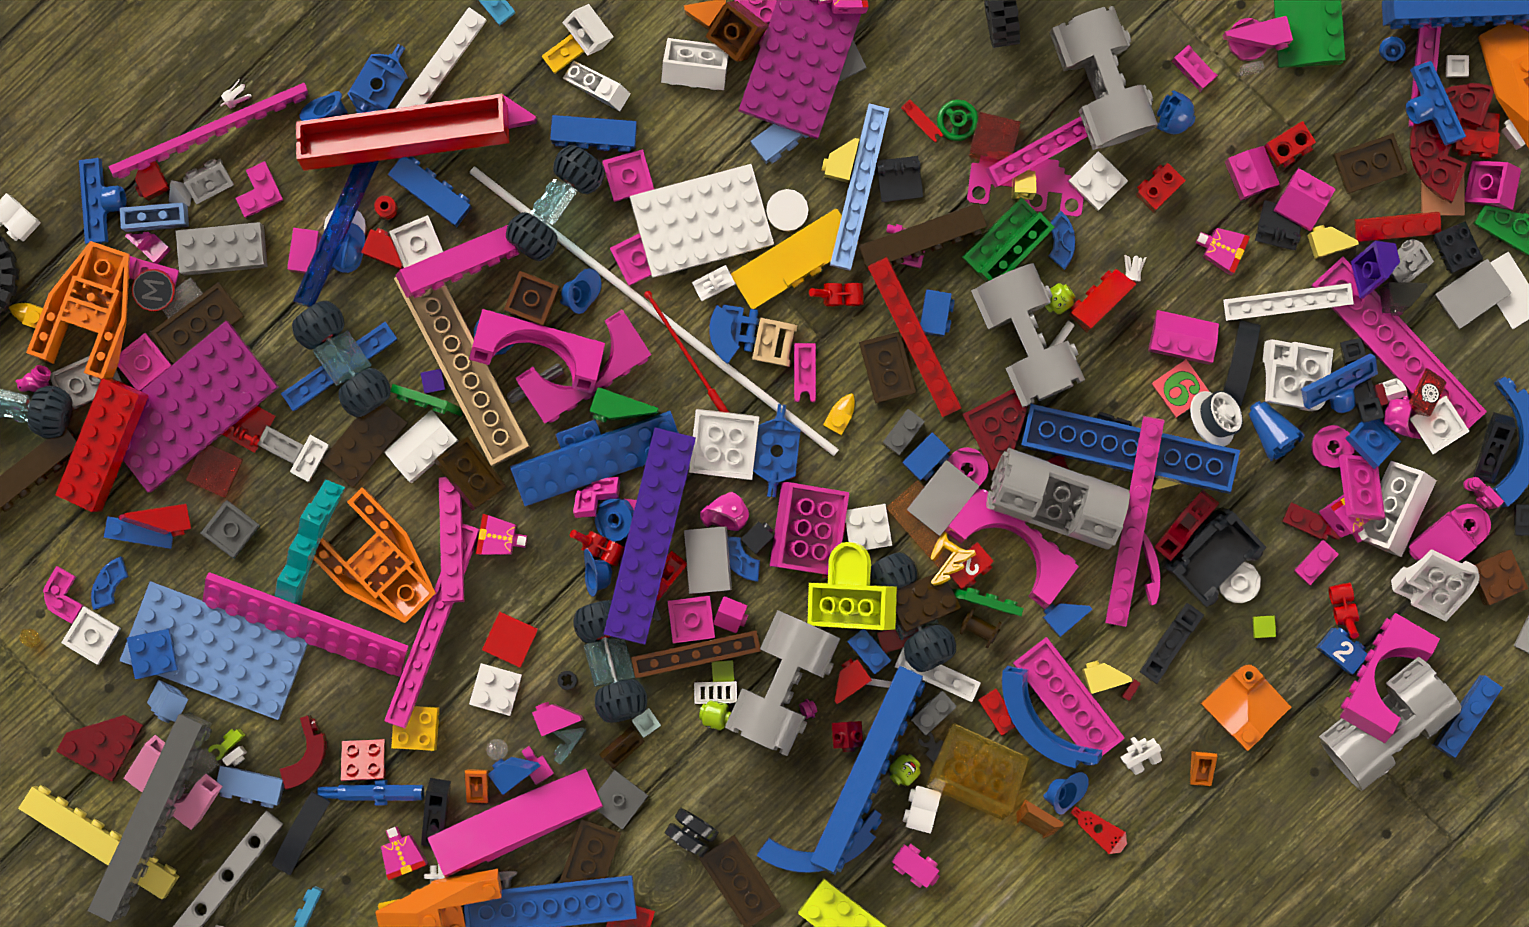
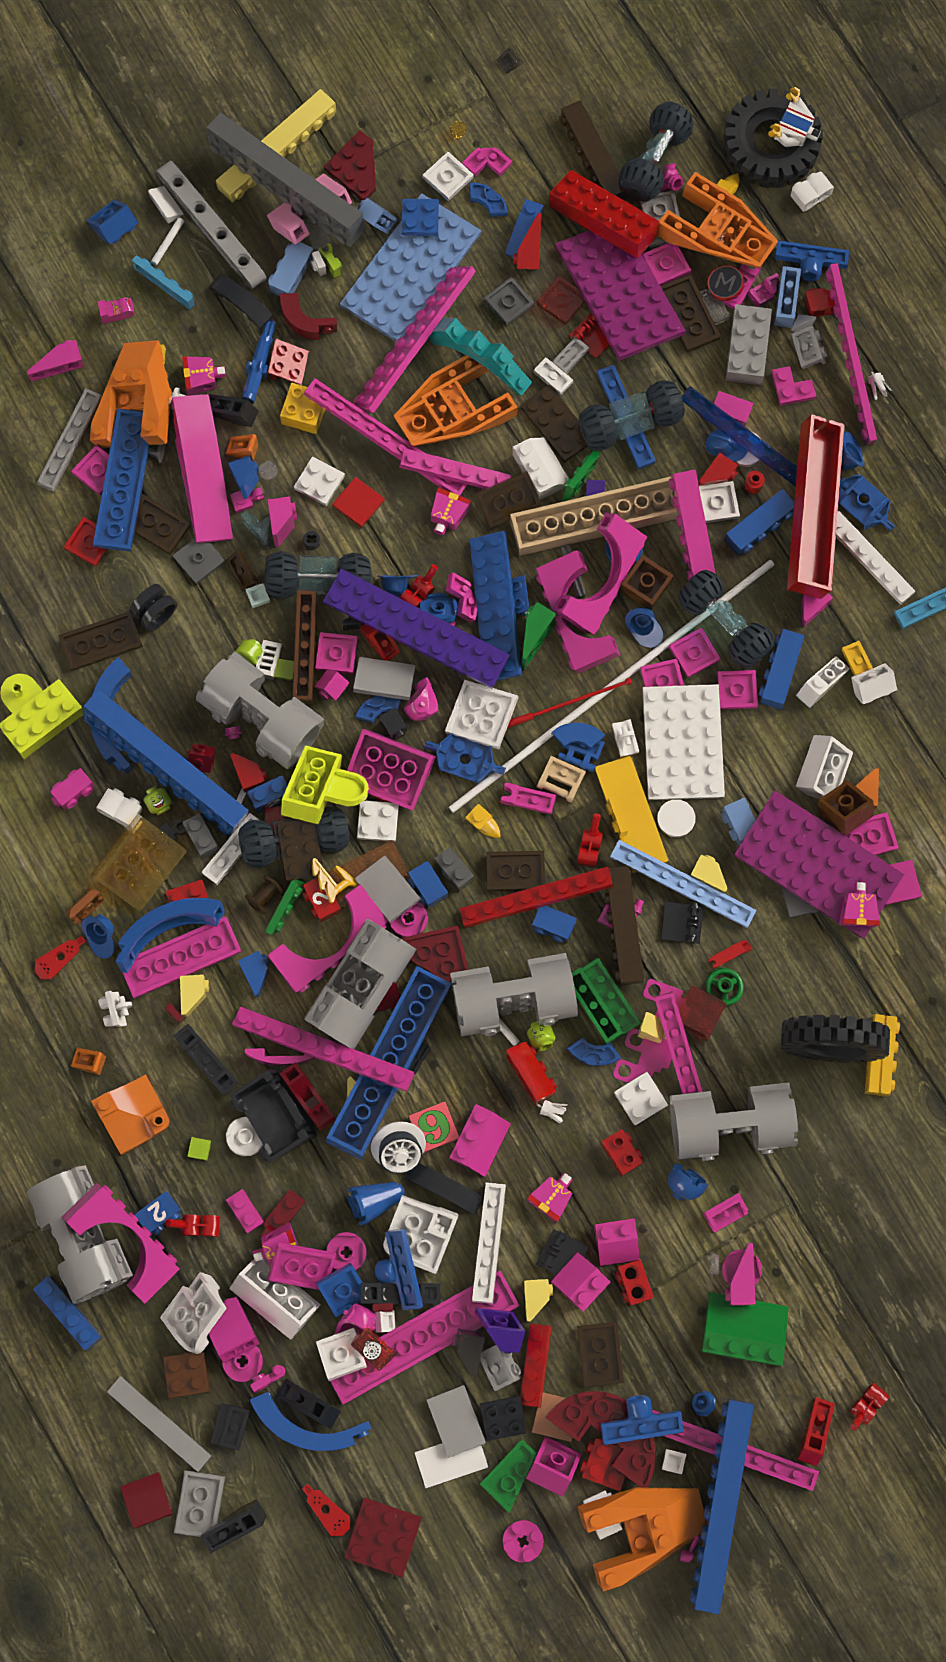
camera: 100 degrees right, 10 degrees down
none -> dark pink plate [669,627,721,678]

